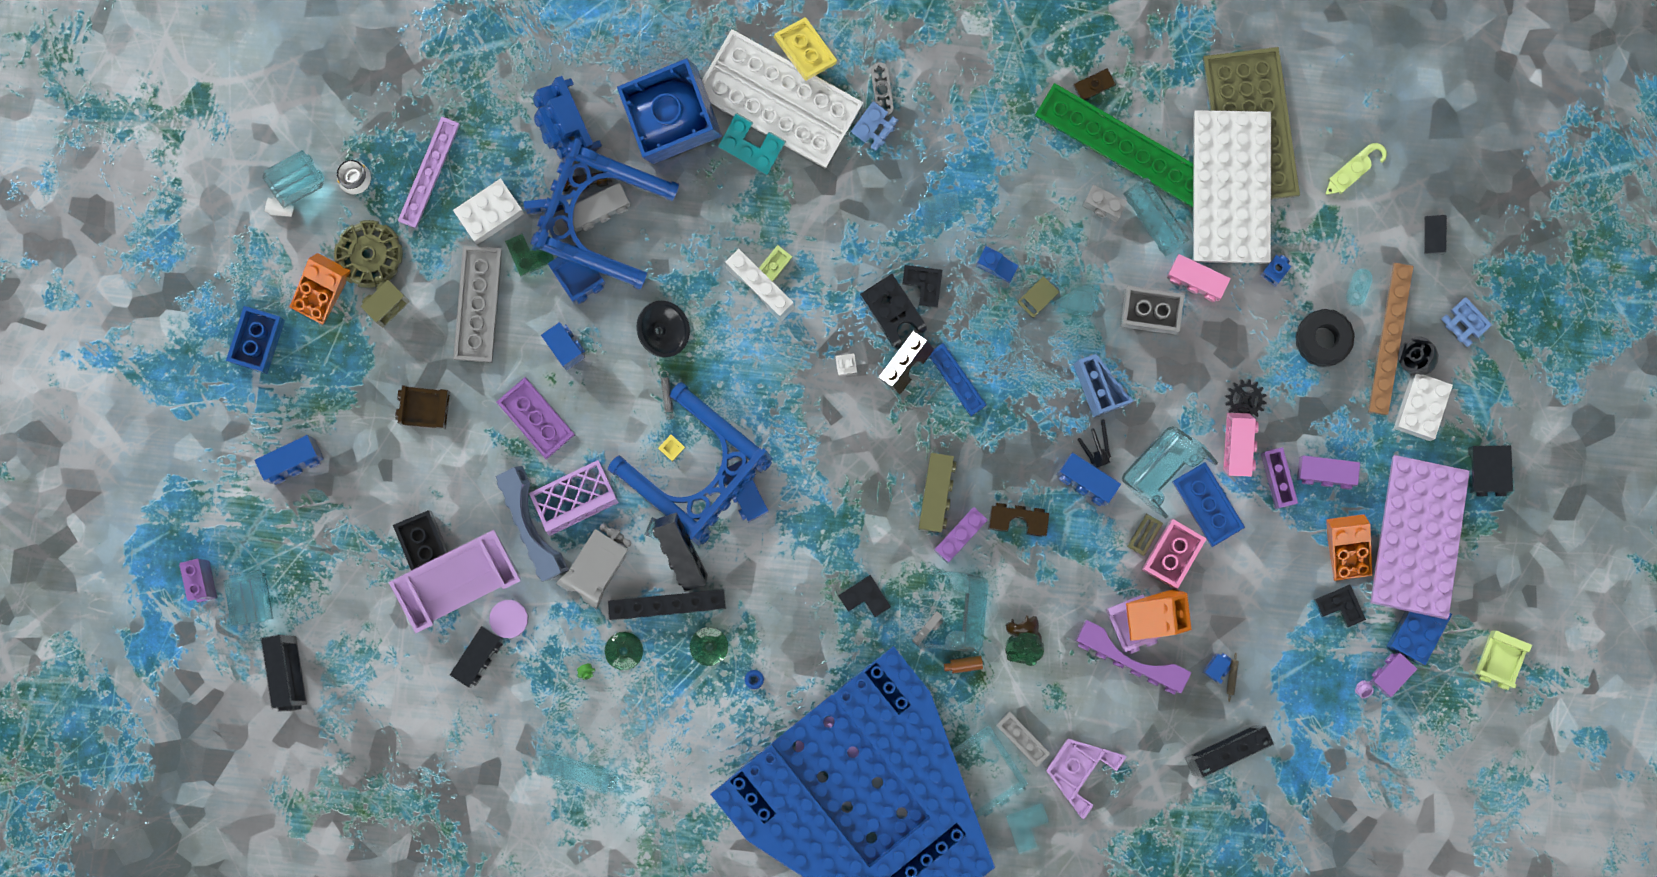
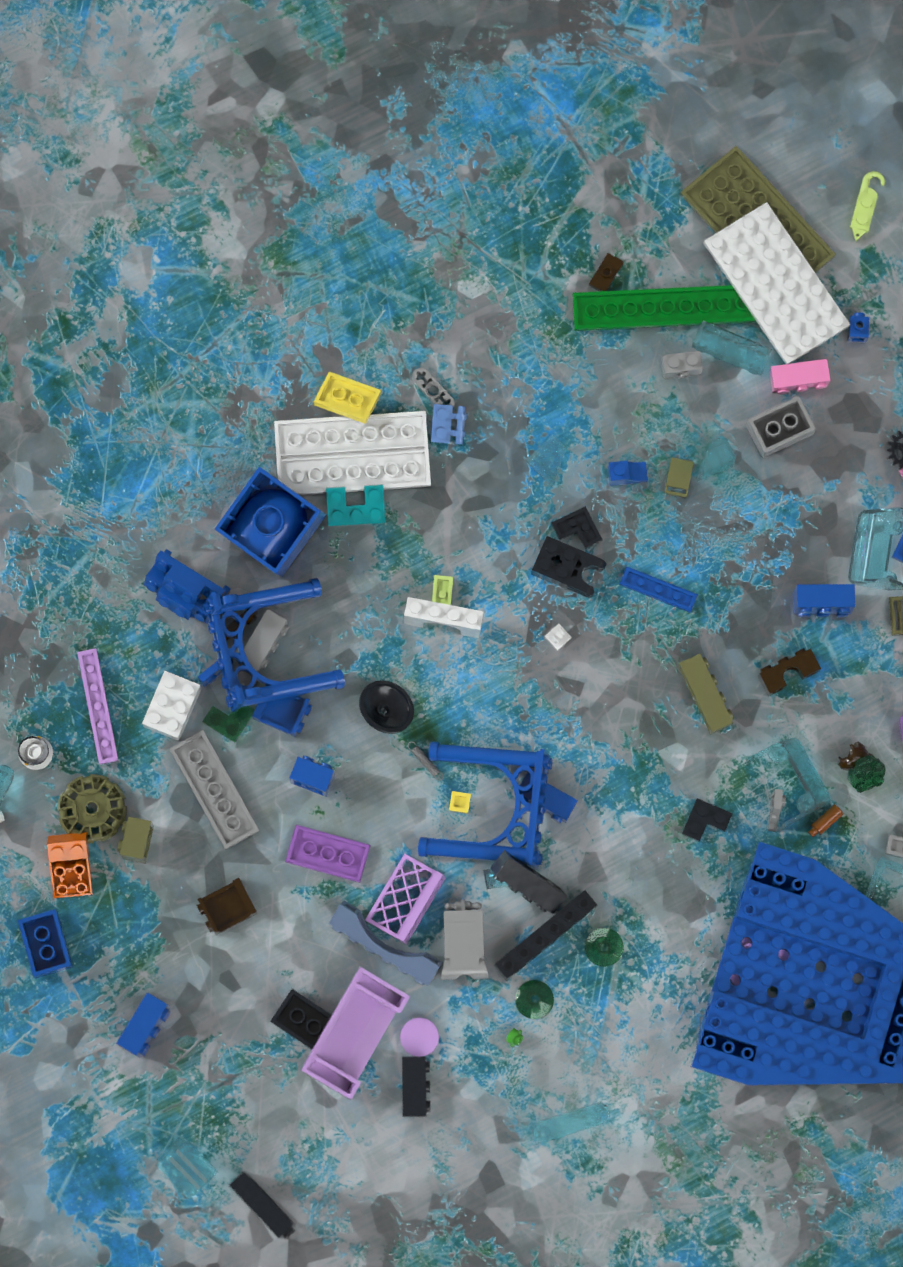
camera: 35 degrees left, 5 degrees down
medium lavender panel [179,559,217,603] -> none
blue plate [745,670,764,689] -> none
arch [879,332,935,395] -> none
medium lavender brick [934,507,988,563] -> none
medium blue wedge [1073,354,1134,417] -> none
black plant [1078,419,1111,468] -> none

